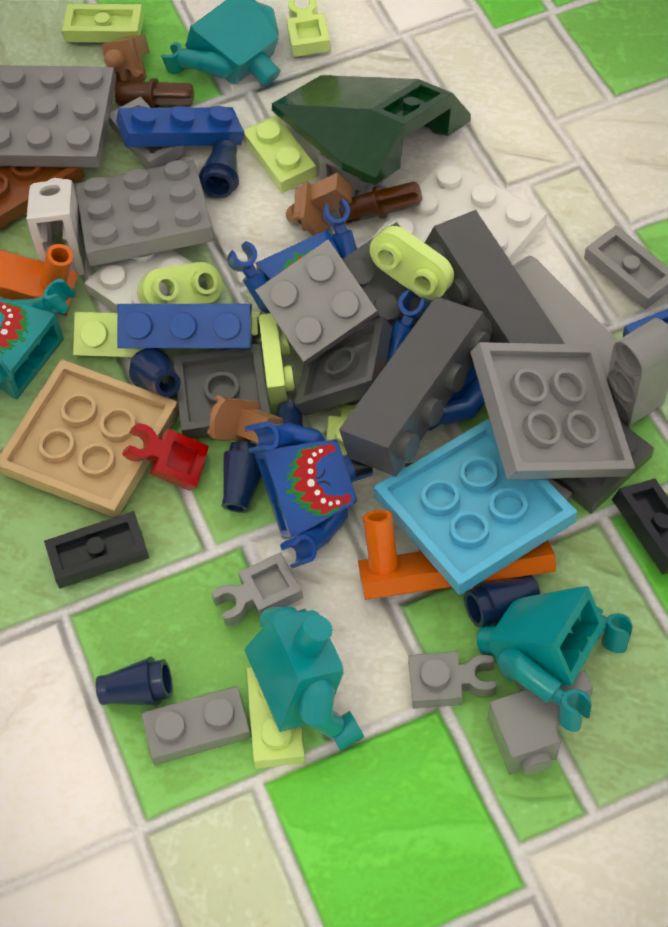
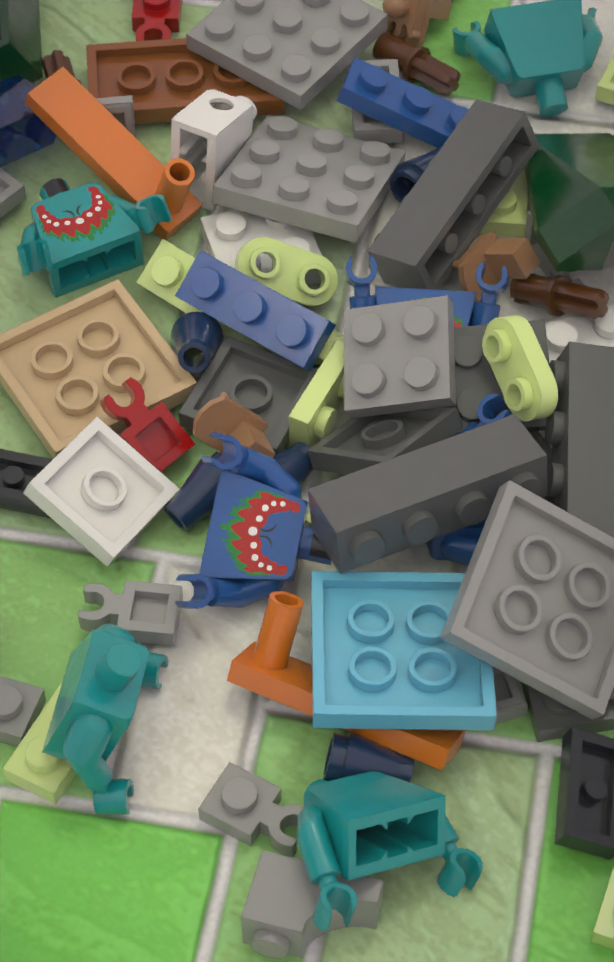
camera: 30 degrees right, 5 degrees down
none -> white plate [23,417,180,567]
none -> dark grey brick [367,100,540,290]

